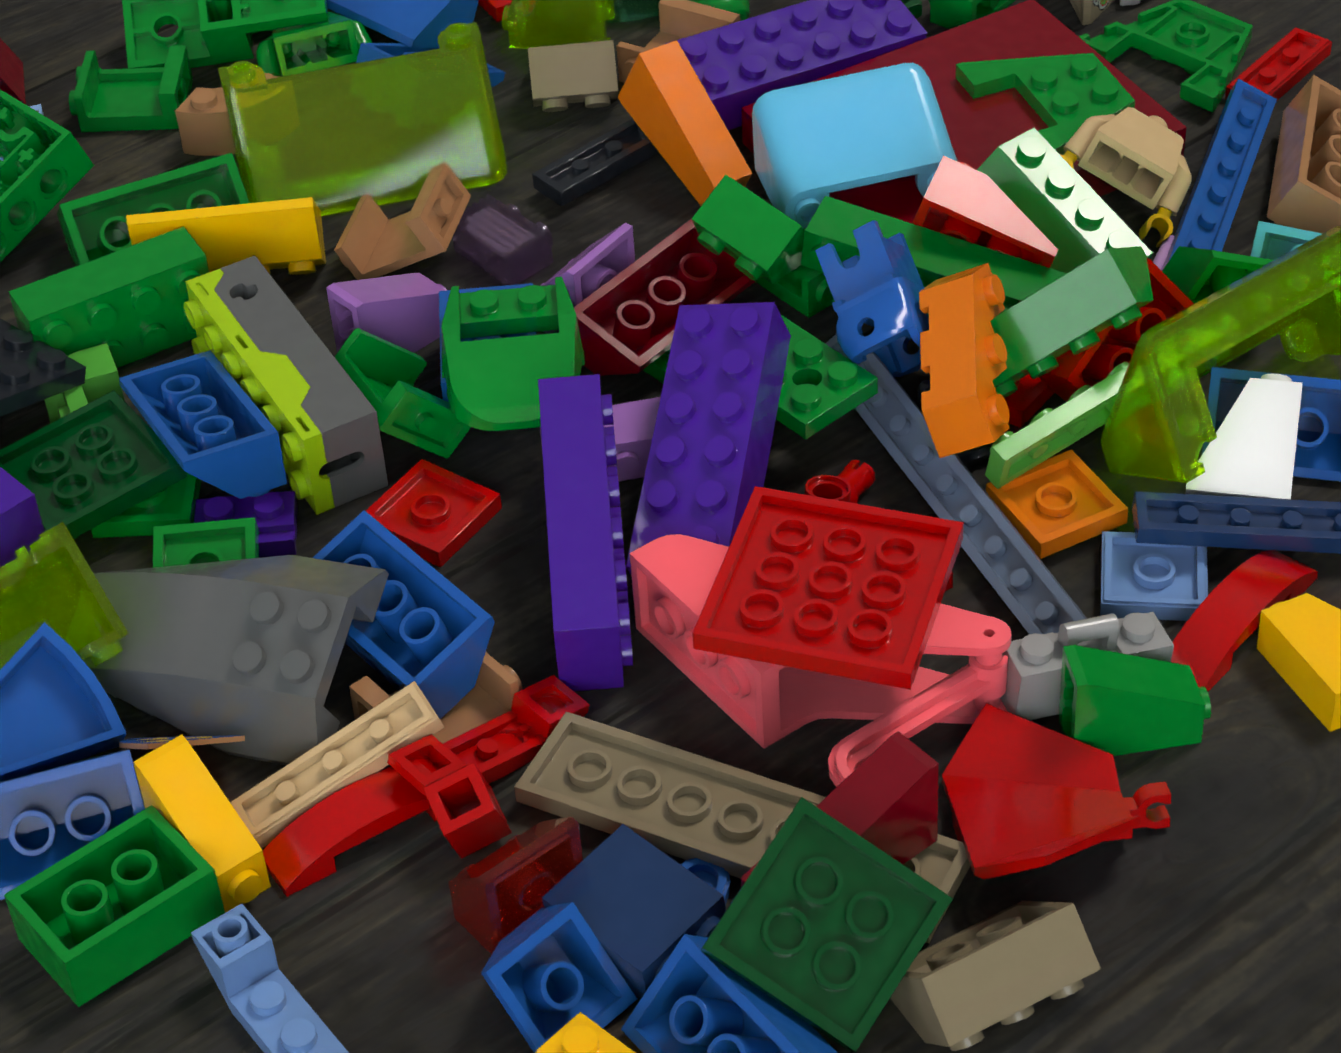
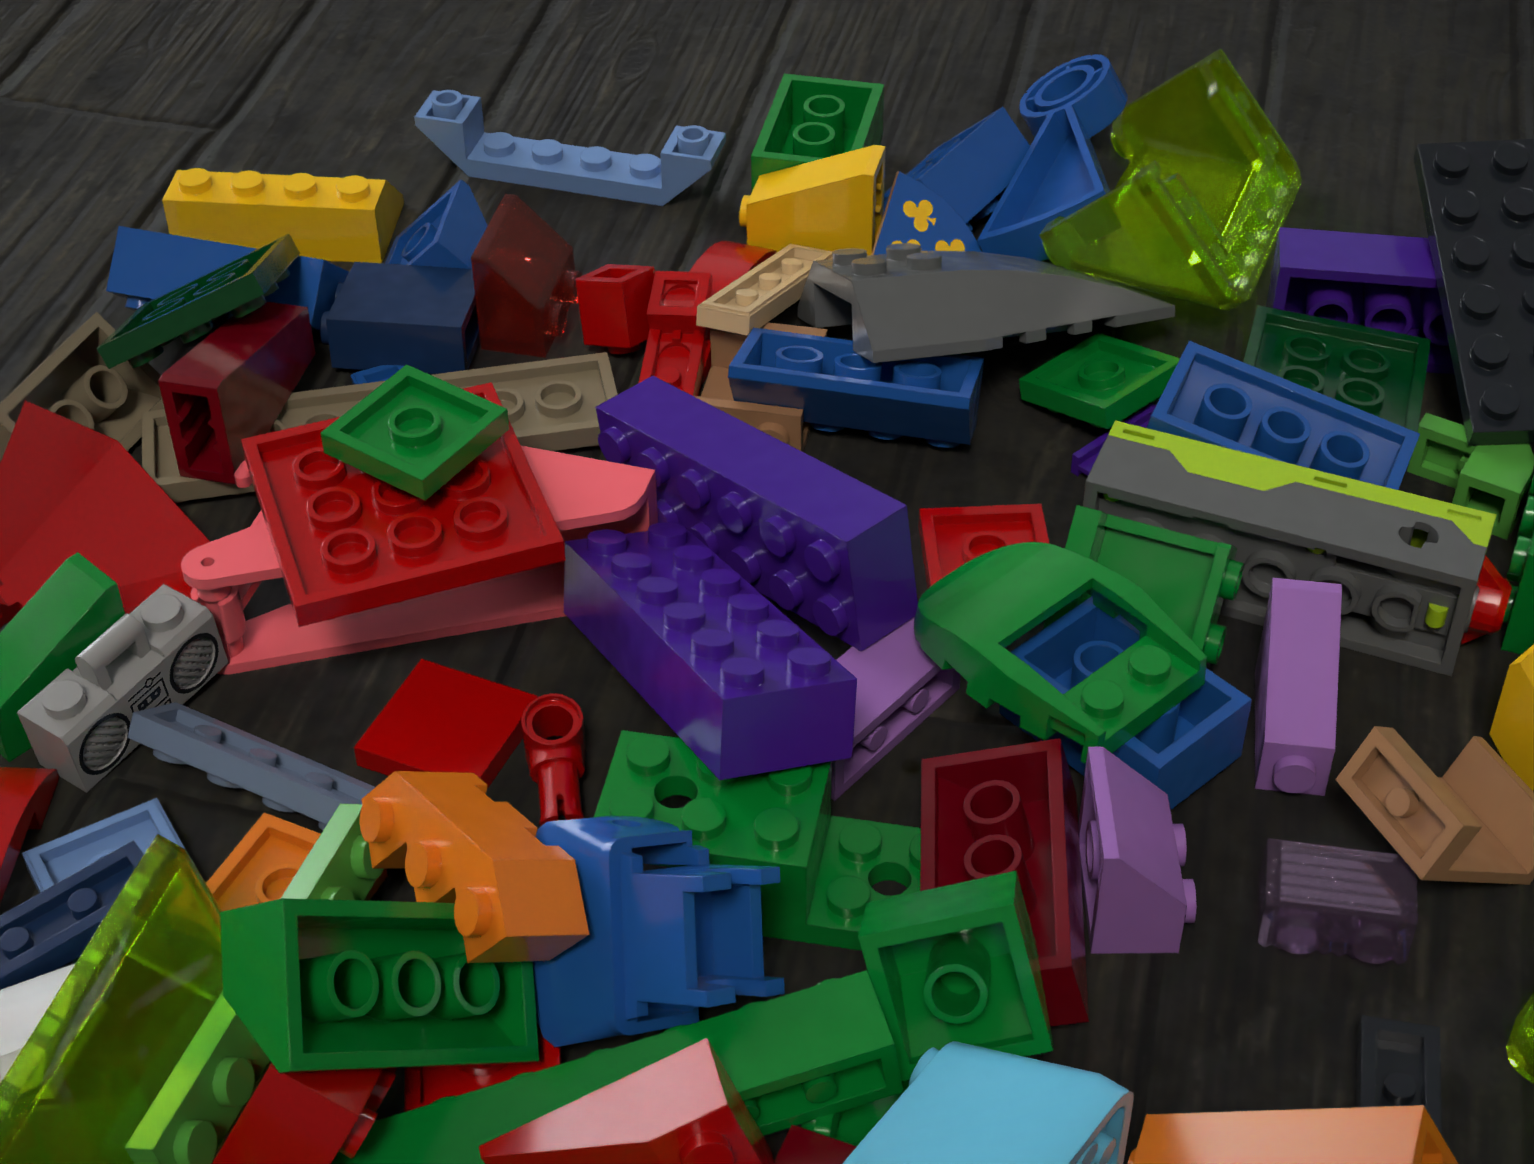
camera: 140 degrees right, 0 degrees up
none -> green plate [321,364,509,501]

